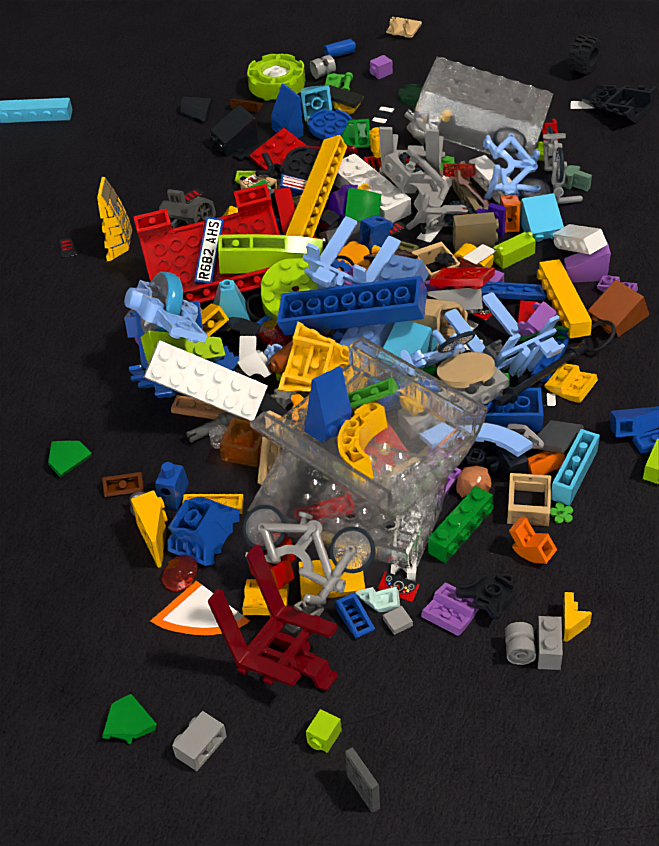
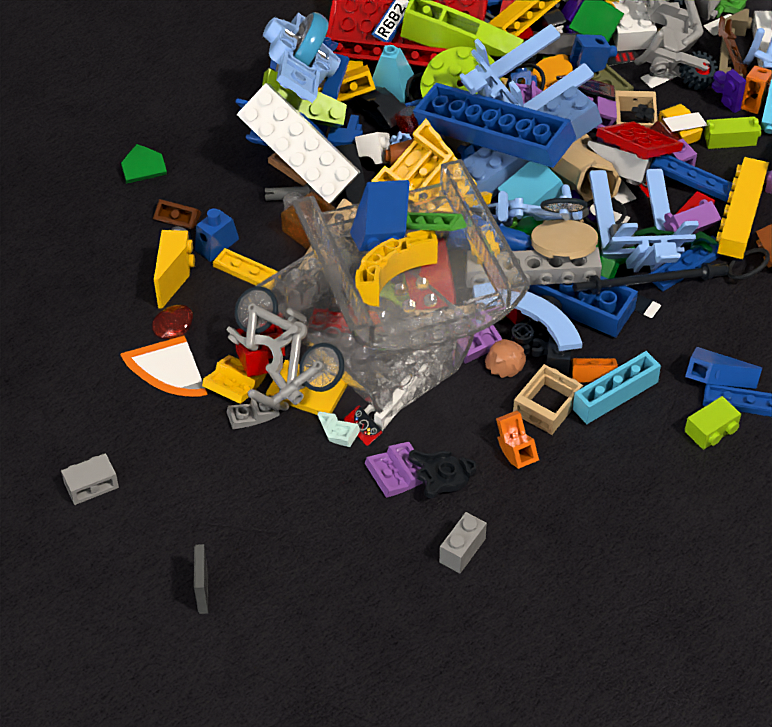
camera: 25 degrees right, 5 degrees up
green slope [102,694,157,744] -> none
blue slope [168,496,239,566] -> none
dark red piece [208,544,338,691] -> none
white sticker [239,336,256,368] -> none
lime brick [306,709,341,753] -> none
blue slope [334,592,375,639] -> none
light grey tile [383,606,413,635] -> none
green brick [428,486,494,563] -> none
clear red tile [443,164,476,177] -> none
dark tan brick [453,212,499,253] -> none
light grey wheel [505,622,536,665] -> none
light grey slope [507,424,544,448] -> none
dark grey tile [533,420,584,453] -> none
yellow slope [544,363,598,403] -> none
bright green plant [550,502,573,524] -> none
yellow slope [563,592,592,642] -> none

